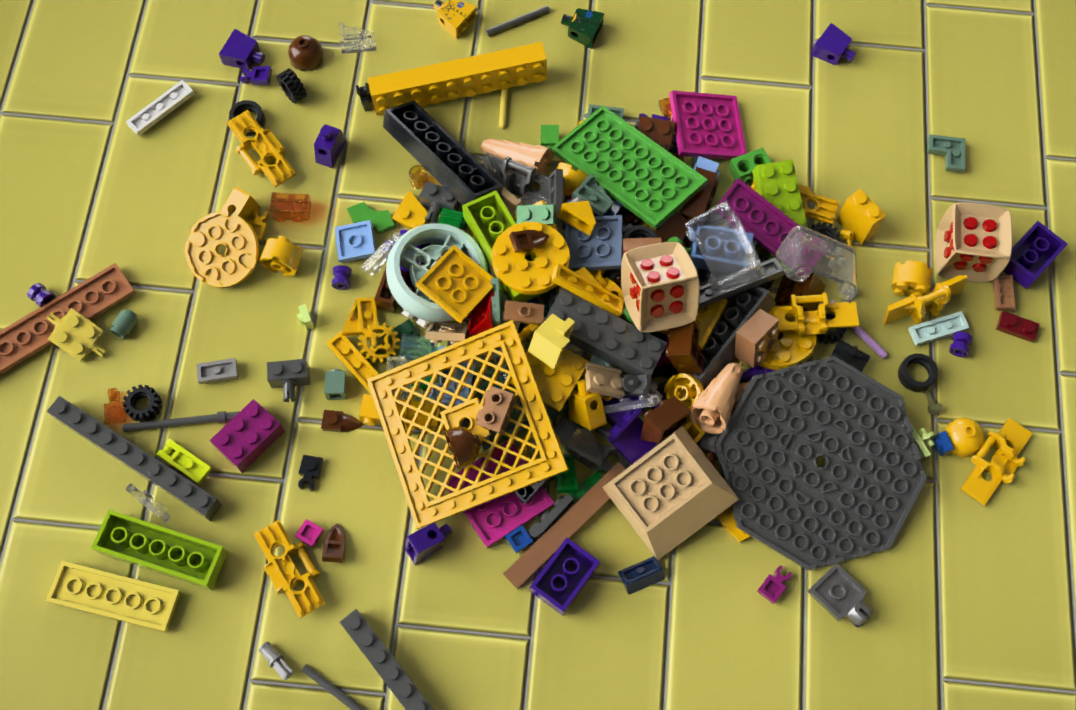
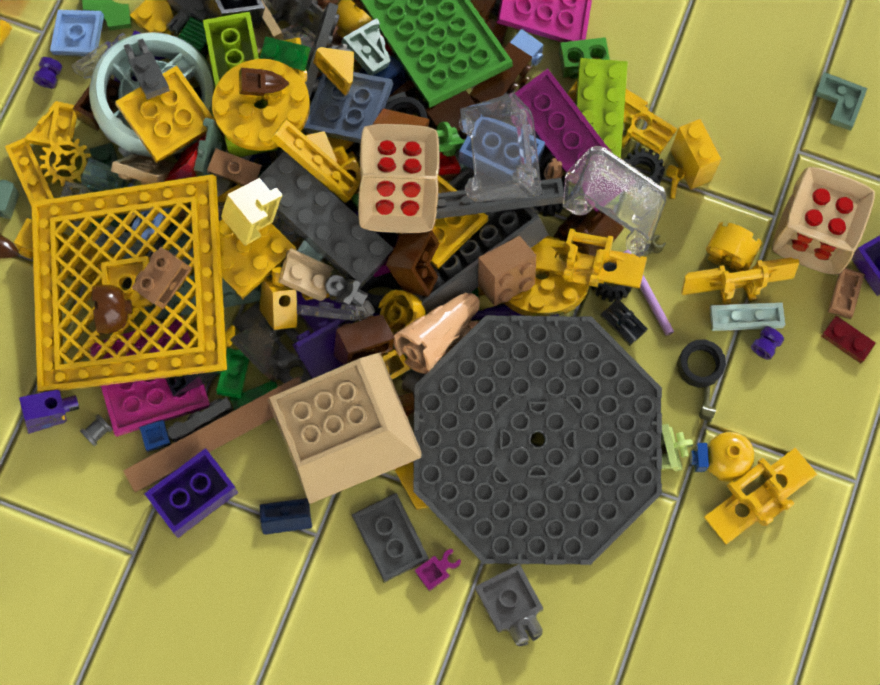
camera: 15 degrees right, 5 degrees up
none -> dark grey bush [80,414,113,447]
none -> dark grey hinge [124,38,170,100]
none -> dark grey tile [352,493,429,583]
none -> medium nougat axle [544,158,563,180]

